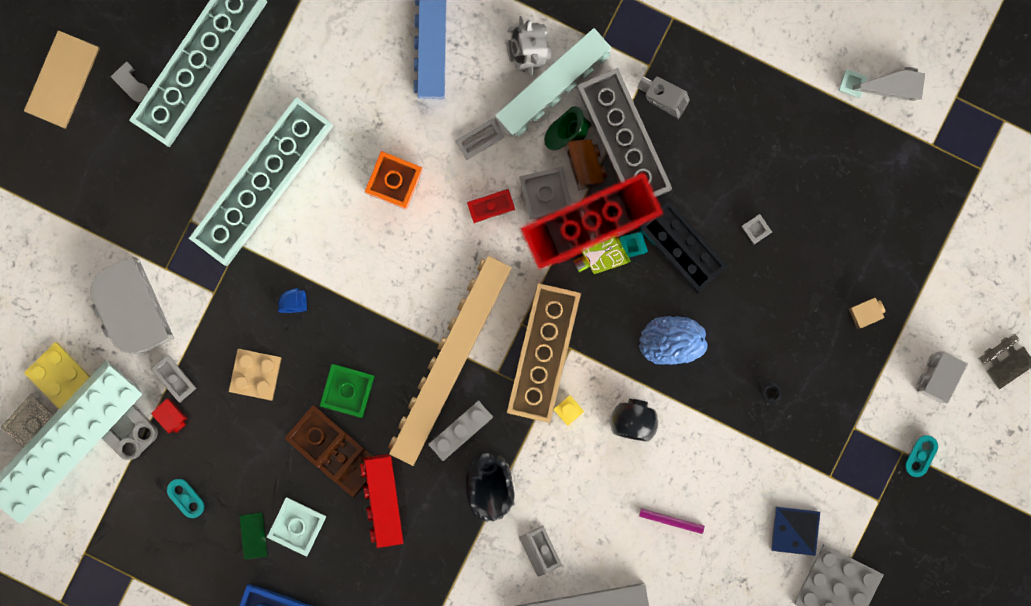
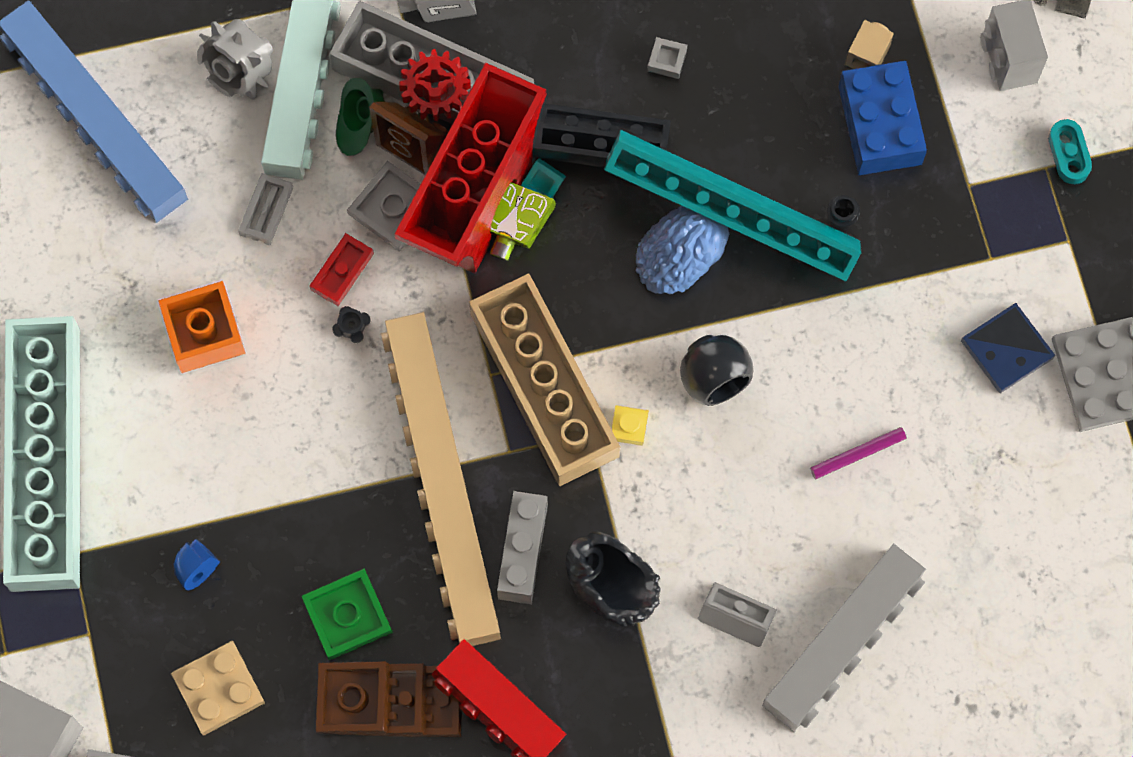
camera: 40 degrees left, 15 degrees down
none -> black plate [332,306,371,343]
none -> red gear [399,49,471,121]
none -> teal brick [605,130,861,281]
none -> blue brick [839,61,927,175]

